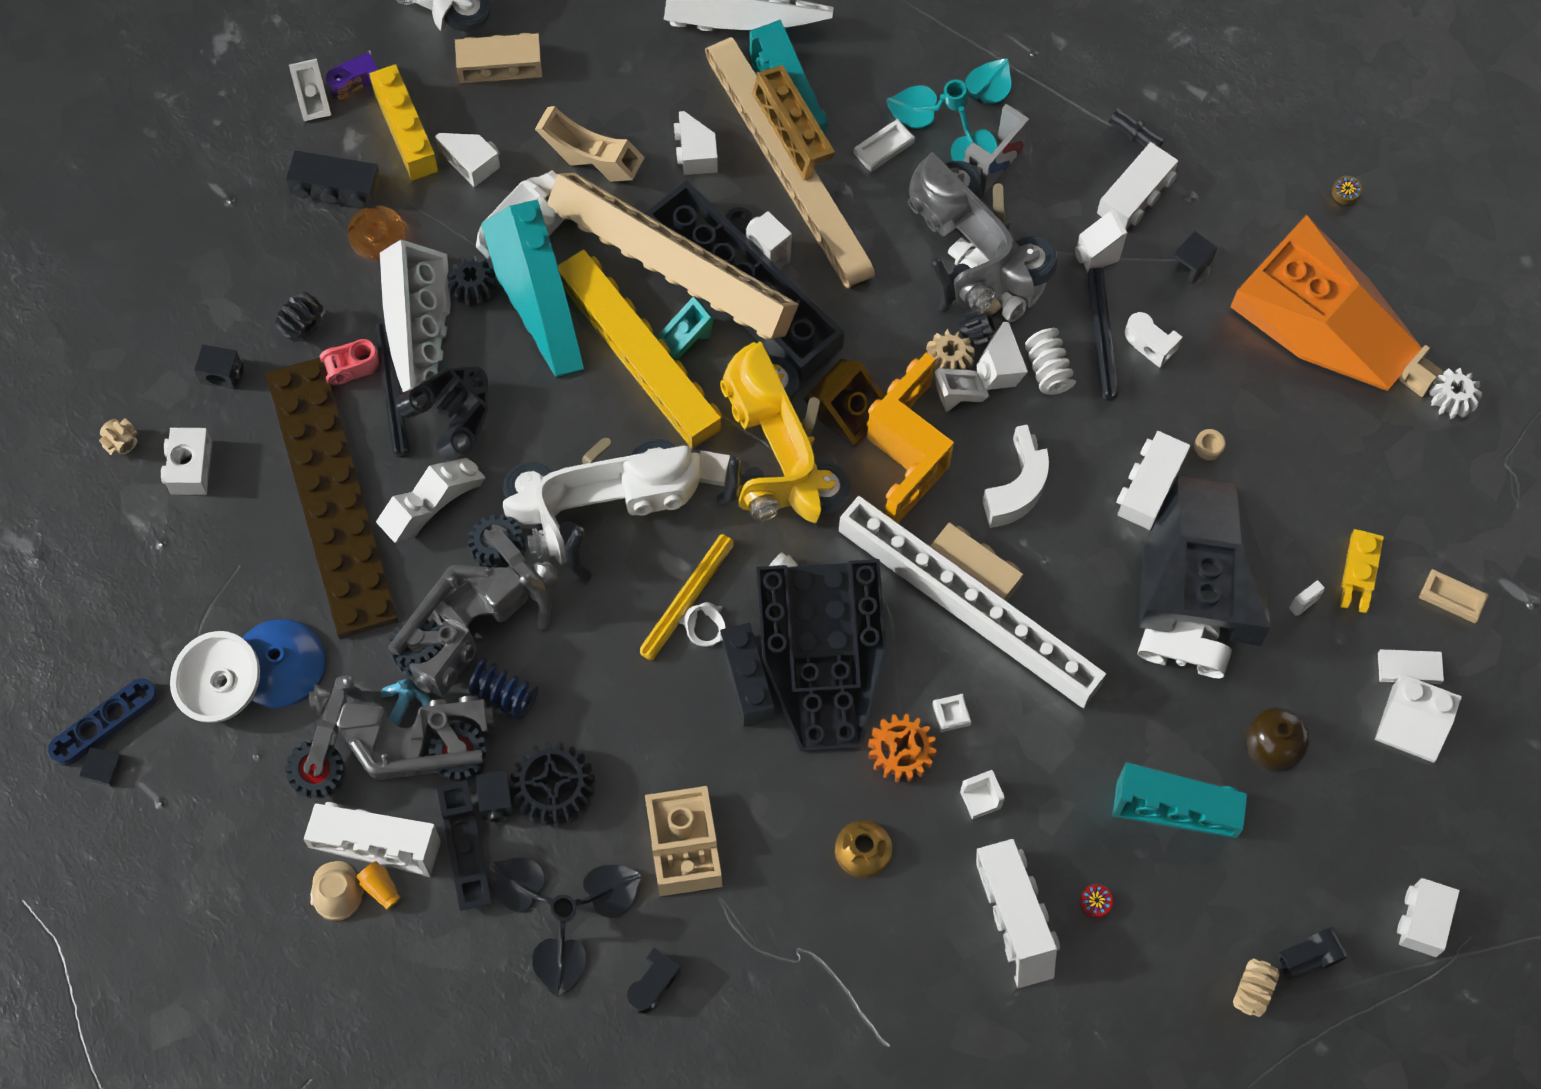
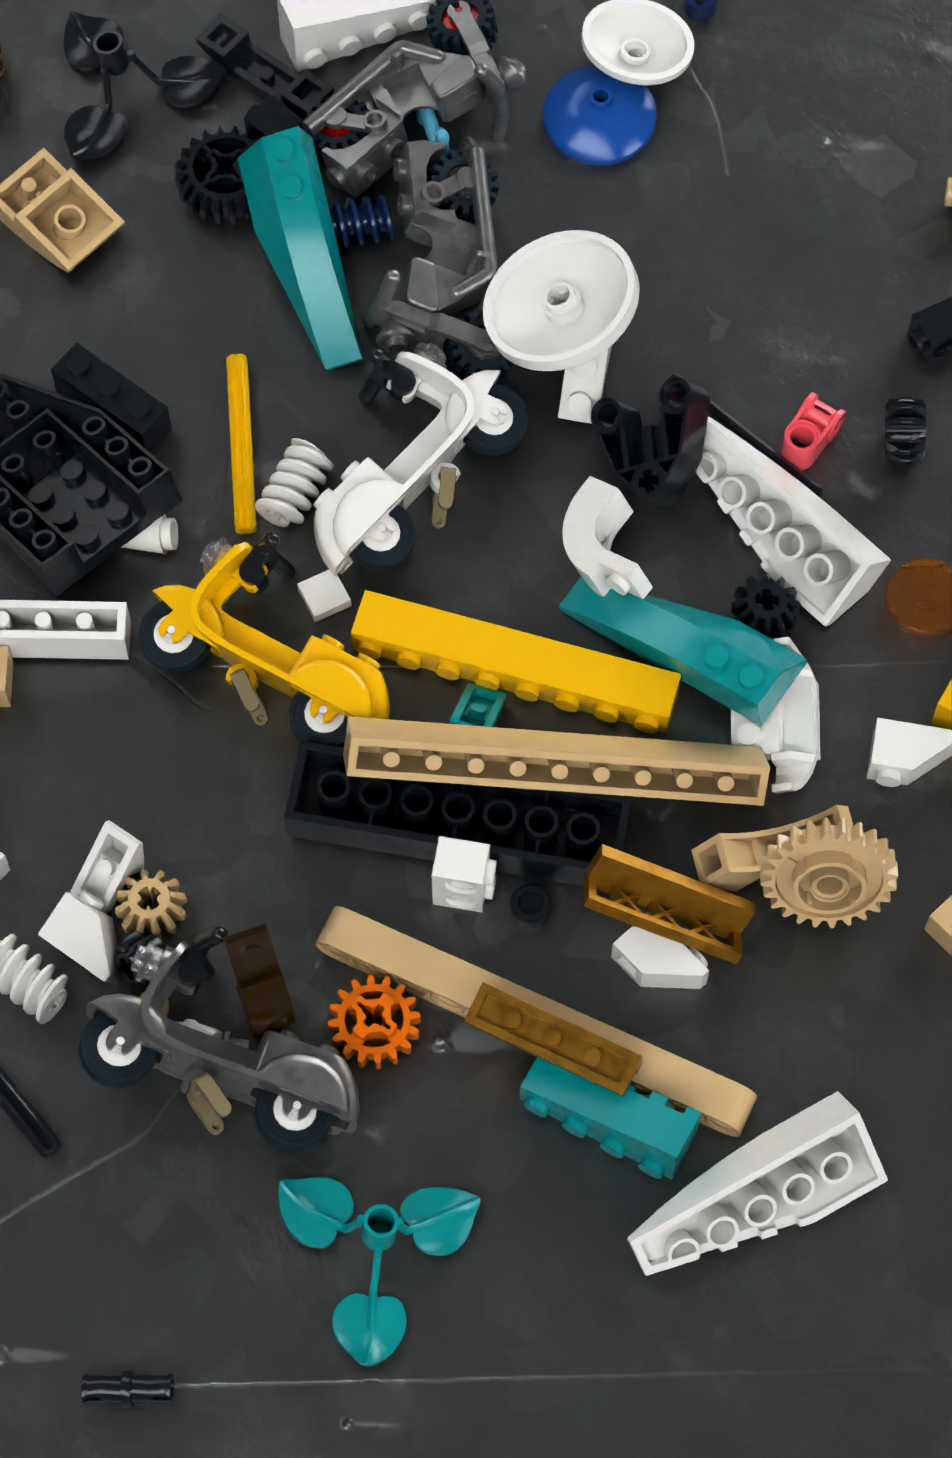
camera: 145 degrees right, 0 degrees up
white brick [161,428,212,495] -> none
dark brown plate [265,357,399,639] -> none
white piece [678,602,726,647] -> none
dark brown slope [803,359,885,445] -> none
white tile [853,119,915,172] -> none
light orange bracket [867,352,954,524] -> none
light grey panel [964,104,1029,195] -> none
white slope [1075,210,1127,272] -> none
white brick [1097,142,1178,230] -> none
none -> dark brown arch [223,924,295,1037]
none -> teal wedge [238,126,364,371]
none -> white piece [254,438,334,528]
none -> orange gear [328,975,421,1070]
none -> white dish [483,230,640,371]
none -> white arch [562,476,653,599]
none -> pearl gold fence [583,844,755,964]
none -> tan gear [760,818,898,928]

